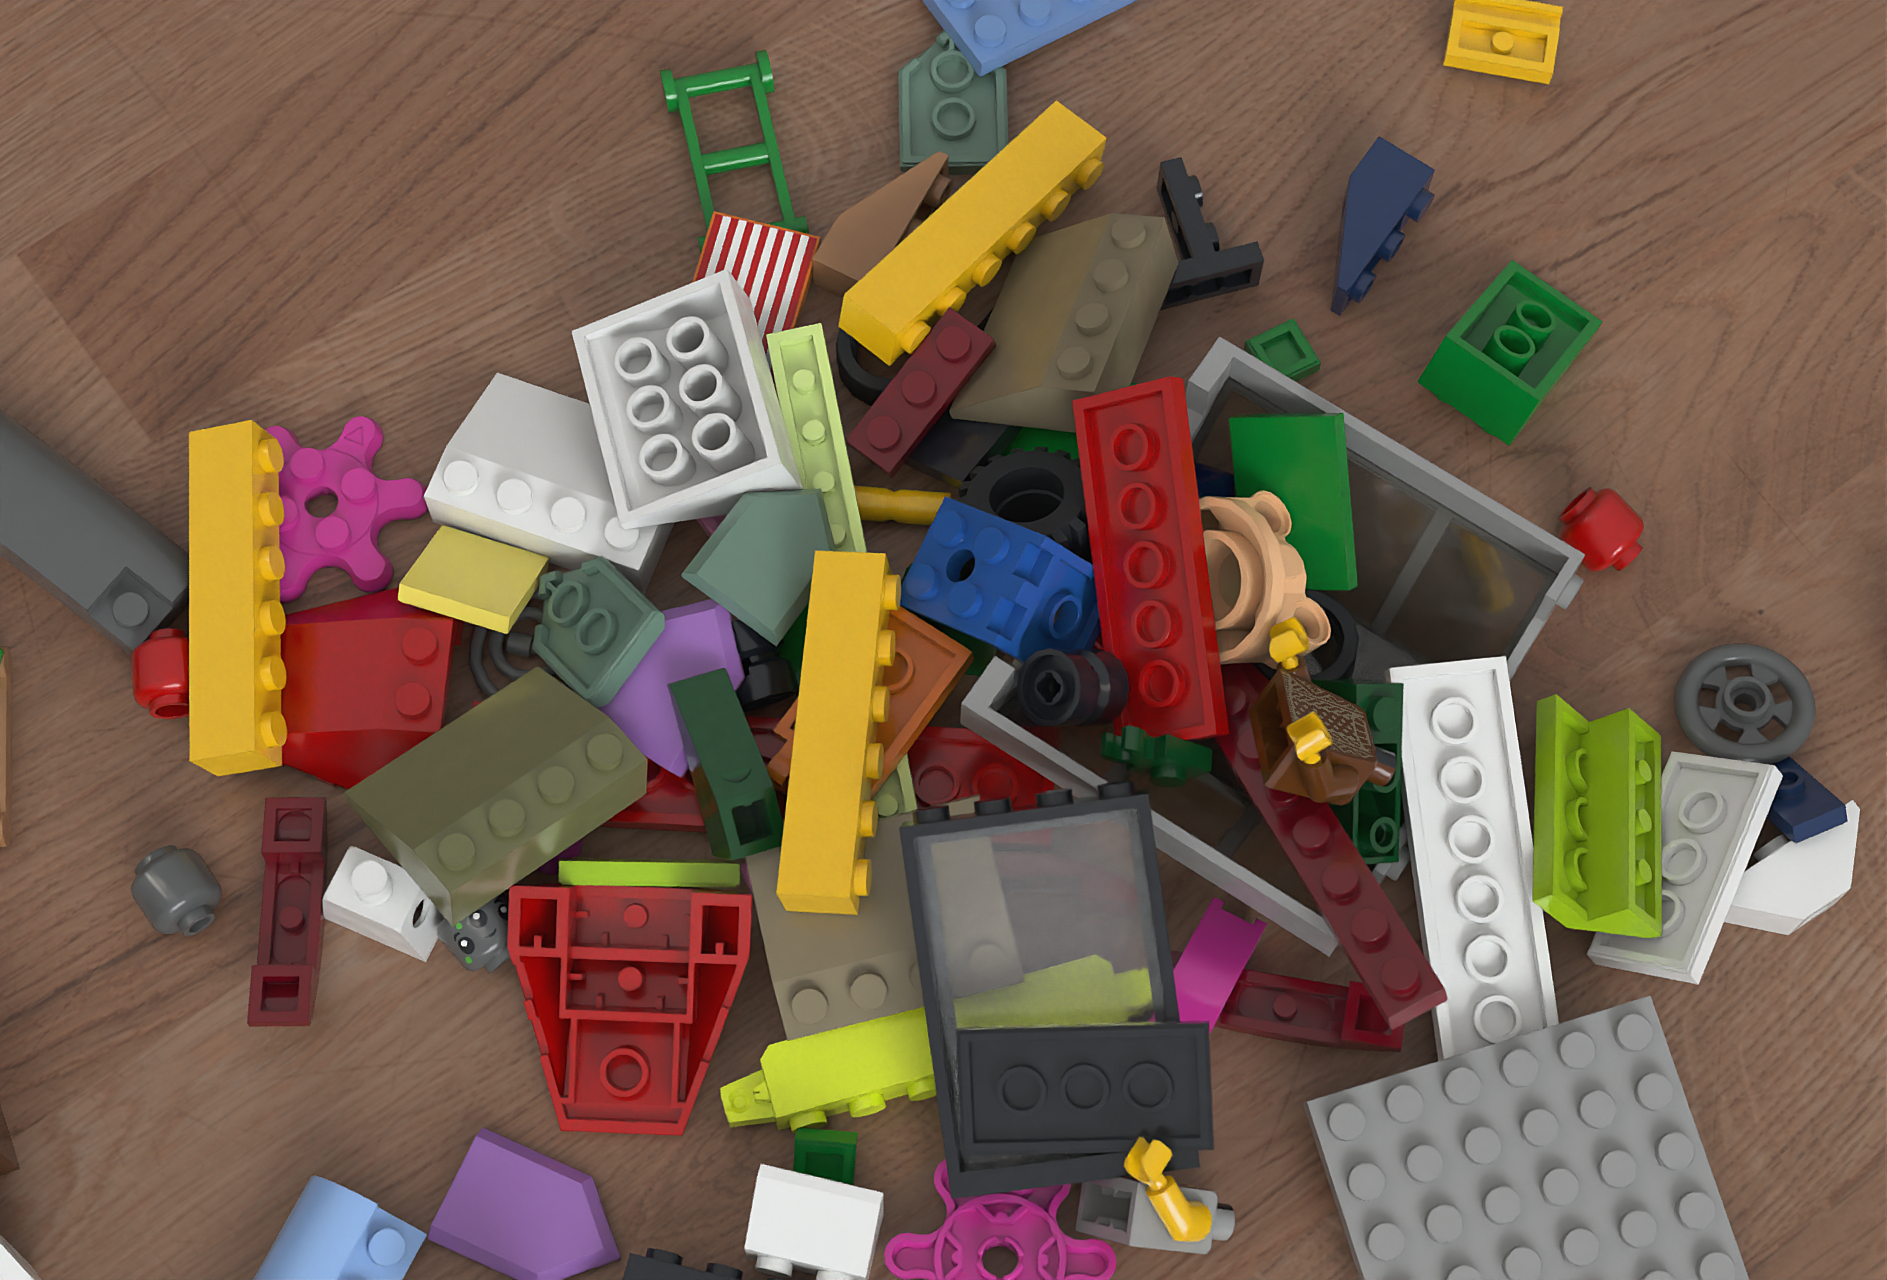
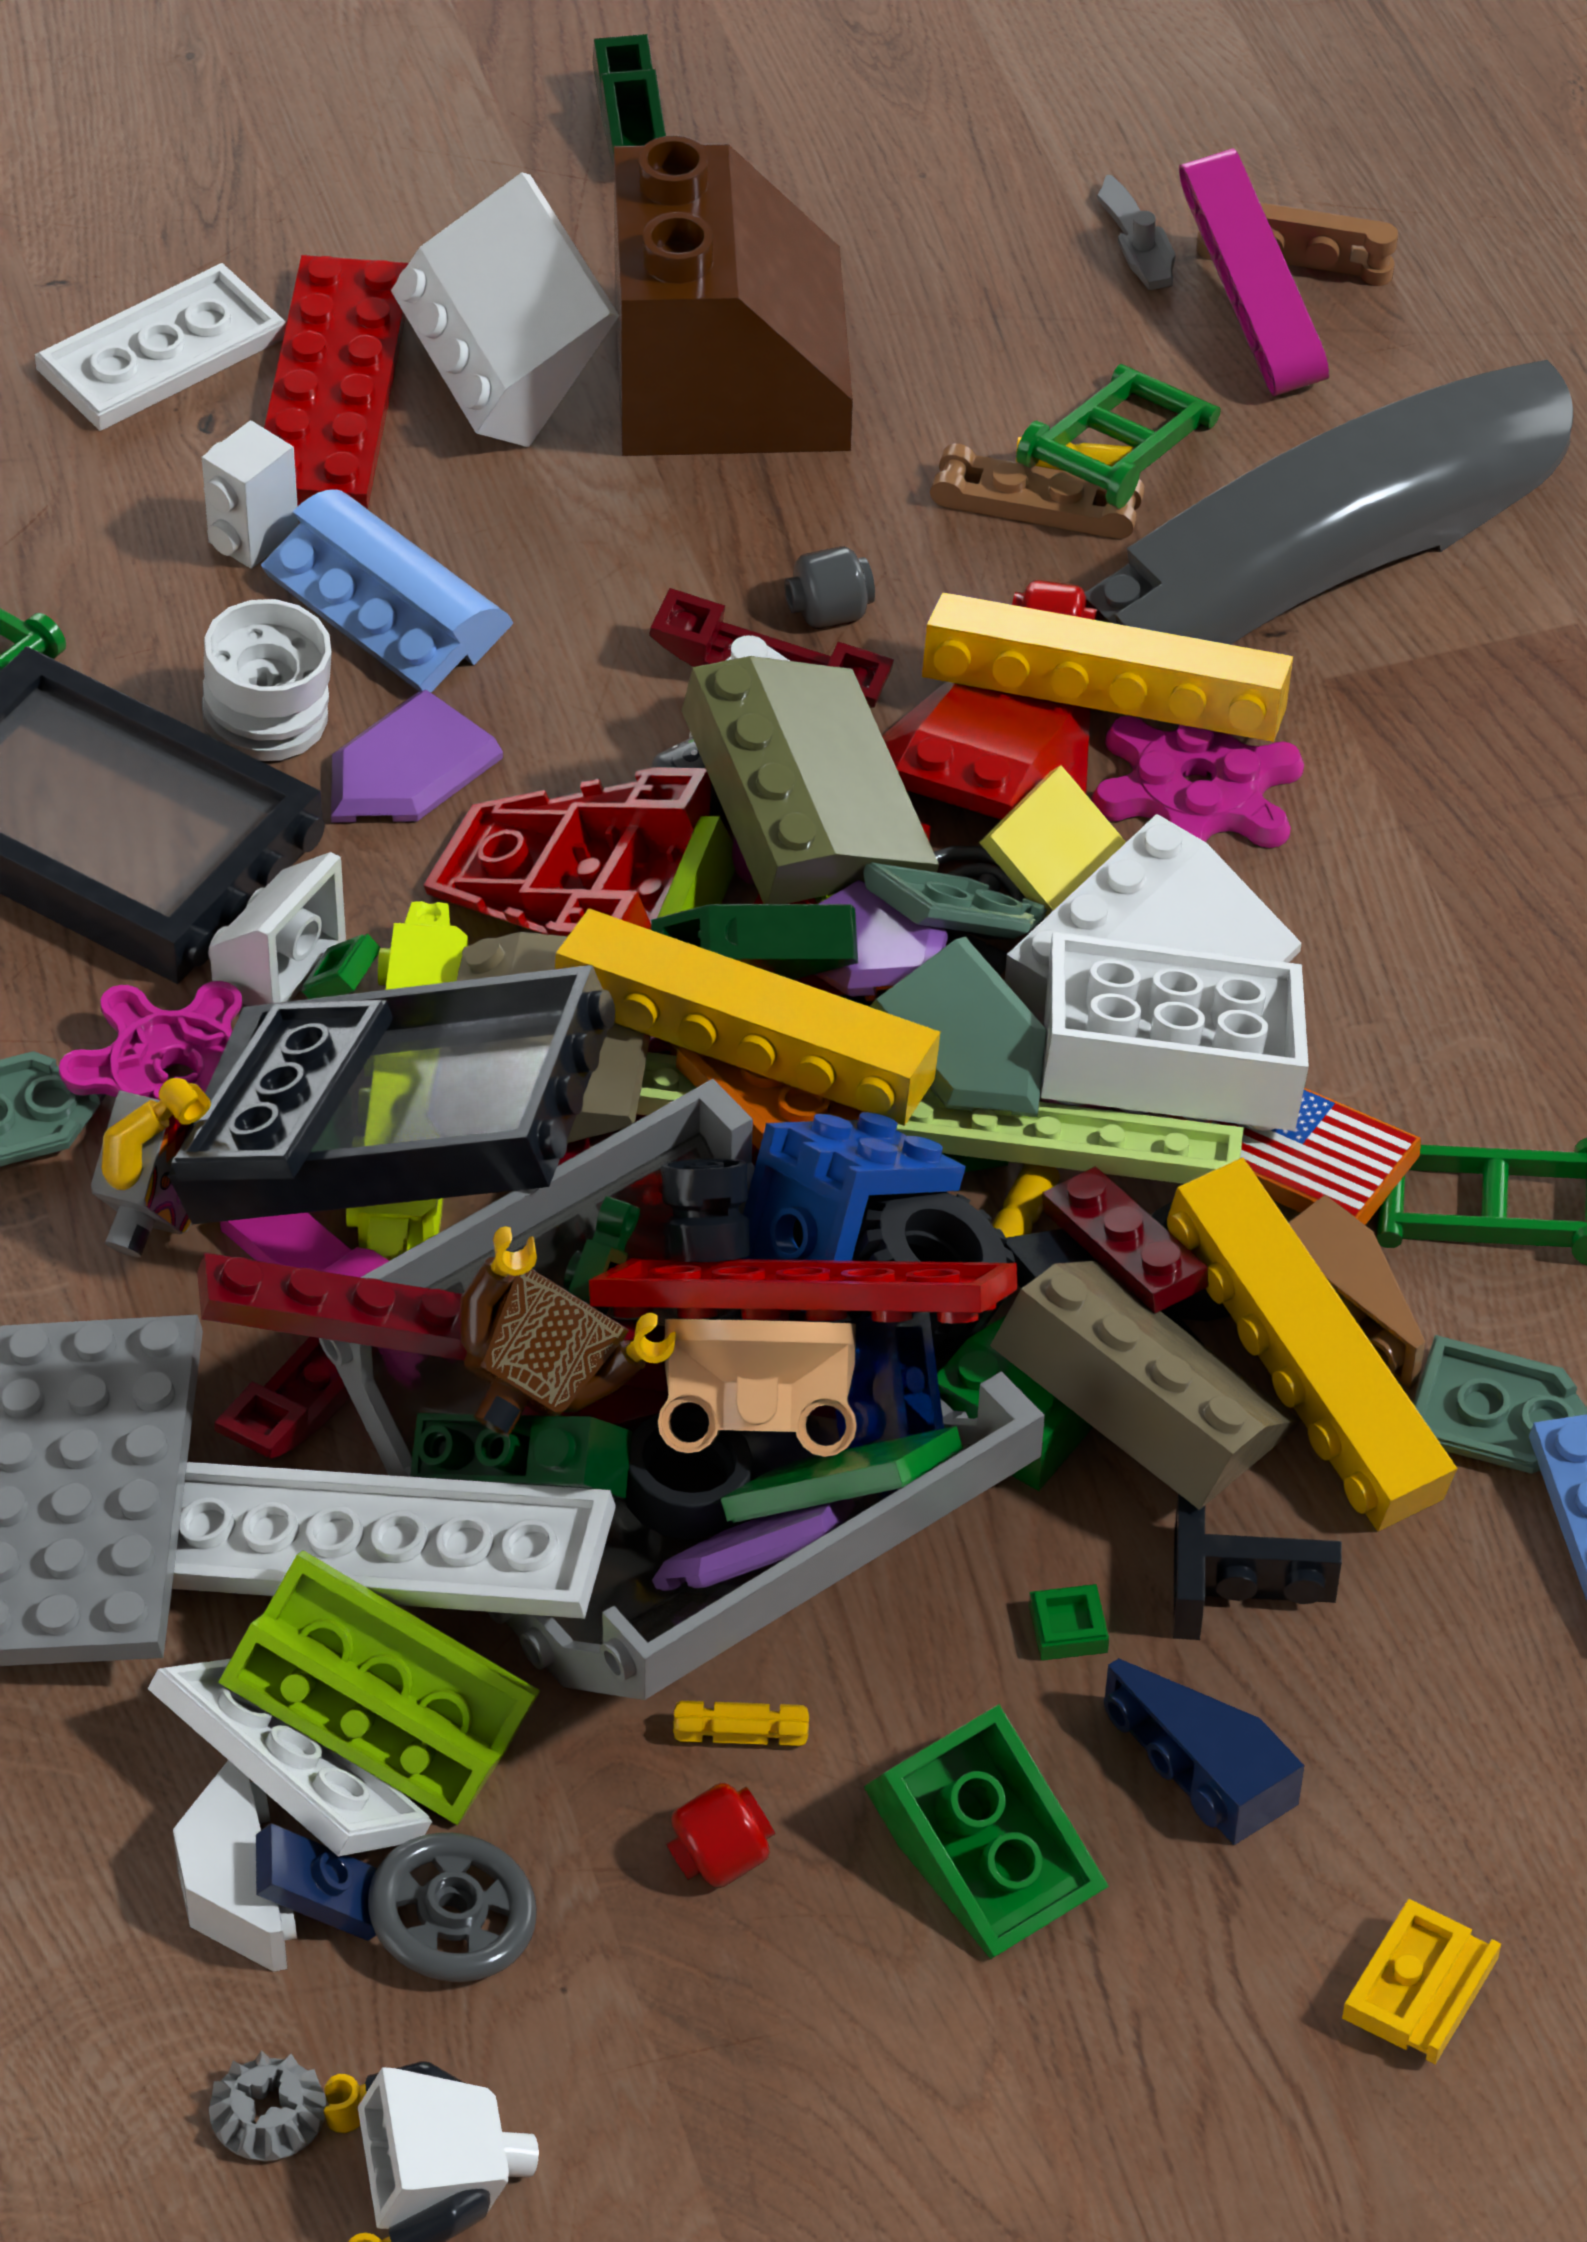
camera: 110 degrees right, 20 degrees down
none -> medium lavender tile [652,1498,856,1591]

